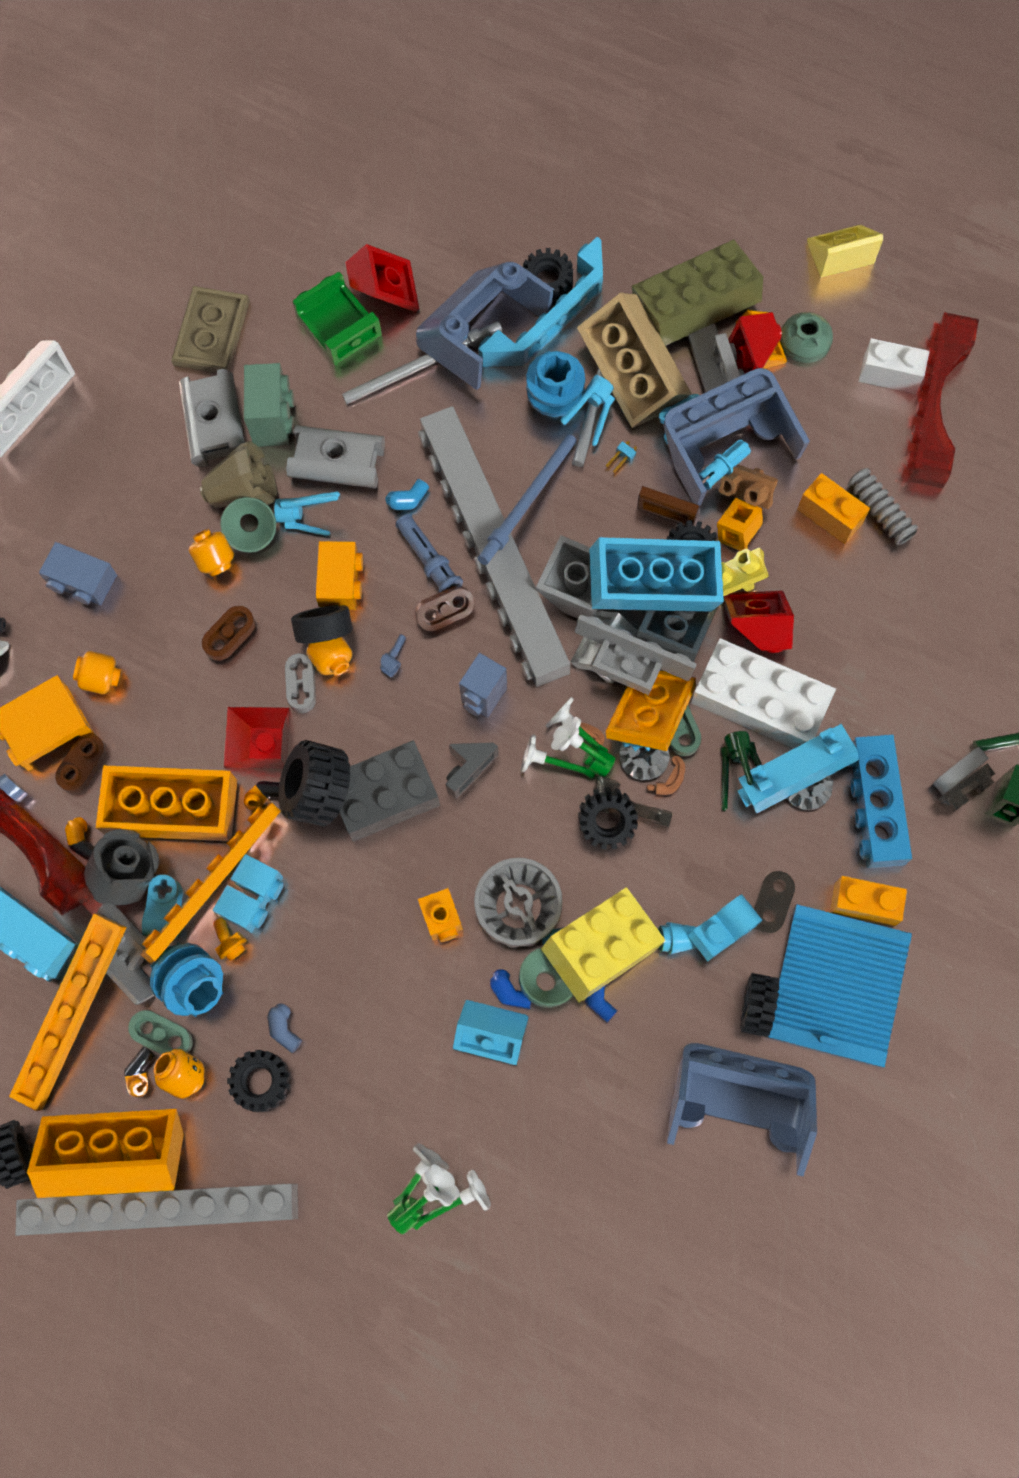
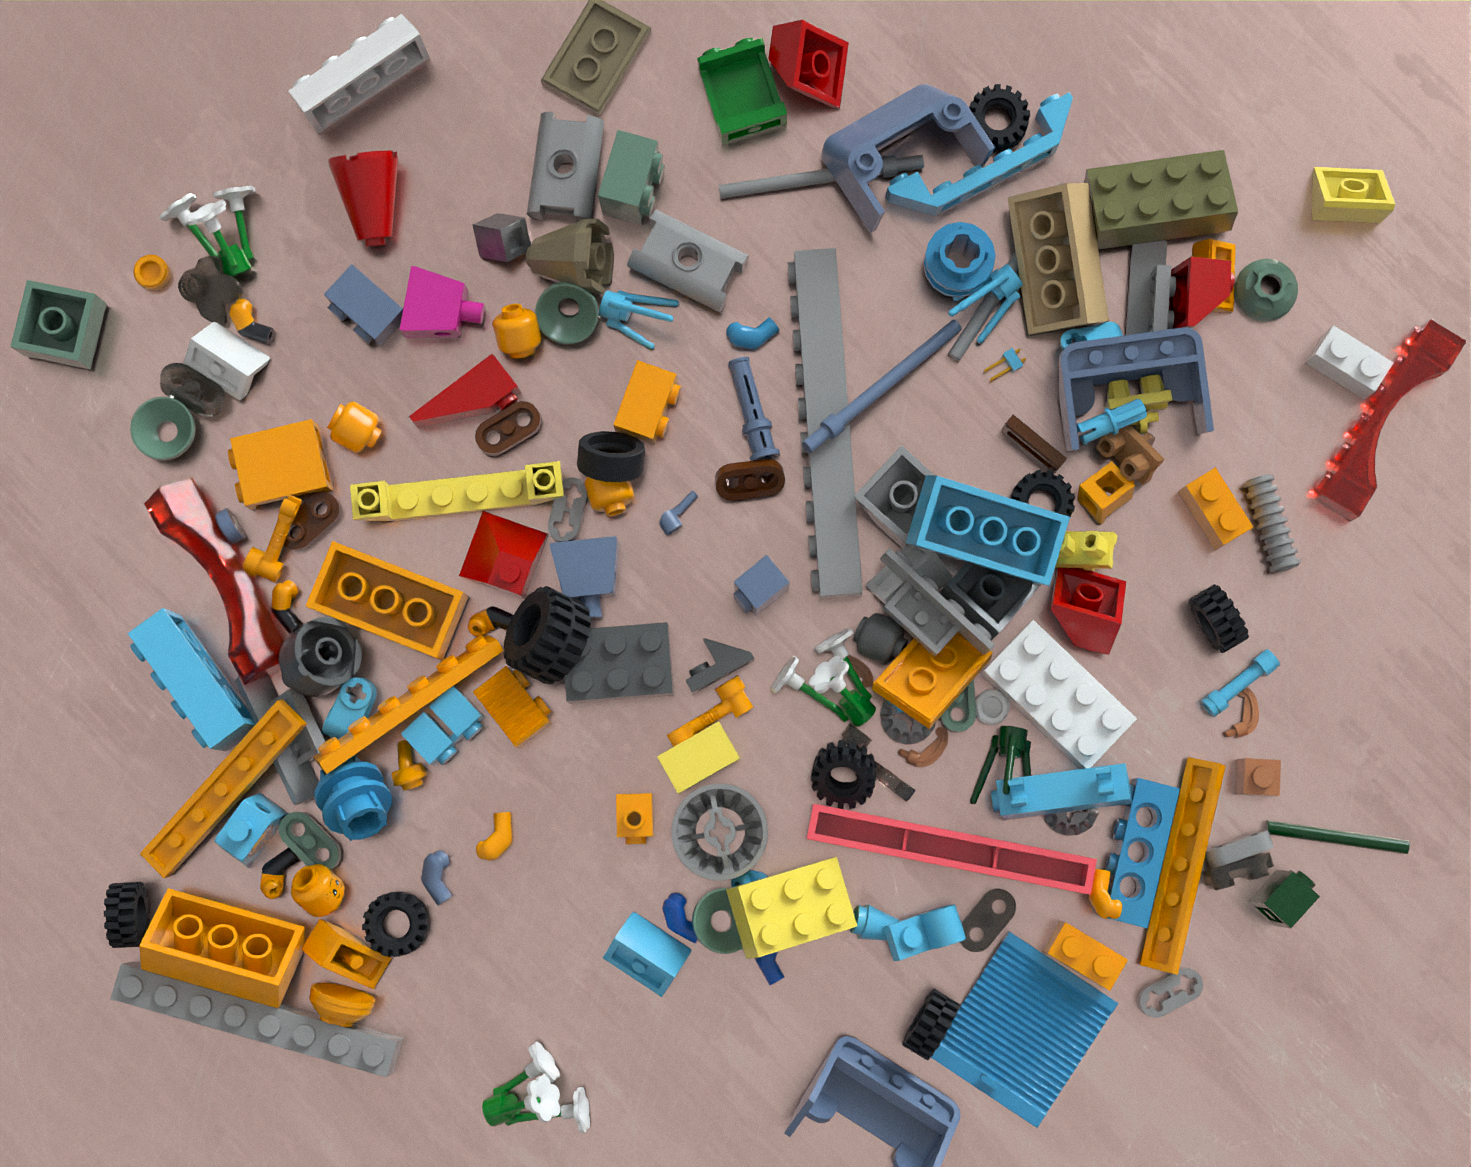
camera: 20 degrees right, 10 degrees up
none -> medium azure torso [214,793,289,868]
none -> light orange brick [242,495,302,583]
none -> light orange slope [301,919,392,989]
none -> light orange piece [309,982,375,1027]
none -> red cone [328,150,398,247]
none -> light yellow slope [350,461,564,521]
none -> dark pink torso [399,266,485,338]
none -> red slope [409,353,521,428]
none -> flat silver panel [473,213,531,262]
none -> light orange brick [473,666,552,748]
none -> light orange arm [476,812,512,861]
none -> sand blue torso [550,536,619,619]
none -> light yellow panel [657,721,740,794]
none -> light orange brick [667,675,754,747]
none -> coral brick [806,804,1097,895]
none -> dark grey head [853,613,908,665]
none -> white tile [975,689,1010,725]
none -> light orange arm [1089,869,1122,919]
none -> light yellow hips [1103,374,1172,434]
none -> light grey beam [1137,967,1203,1018]
none -> light orange plate [1140,757,1226,975]
none -> black tyre [1189,584,1249,653]
none -> medium azure bar [1201,649,1280,717]
none -> nougat piece [1225,687,1259,738]
none -> nougat brick [1235,758,1281,797]

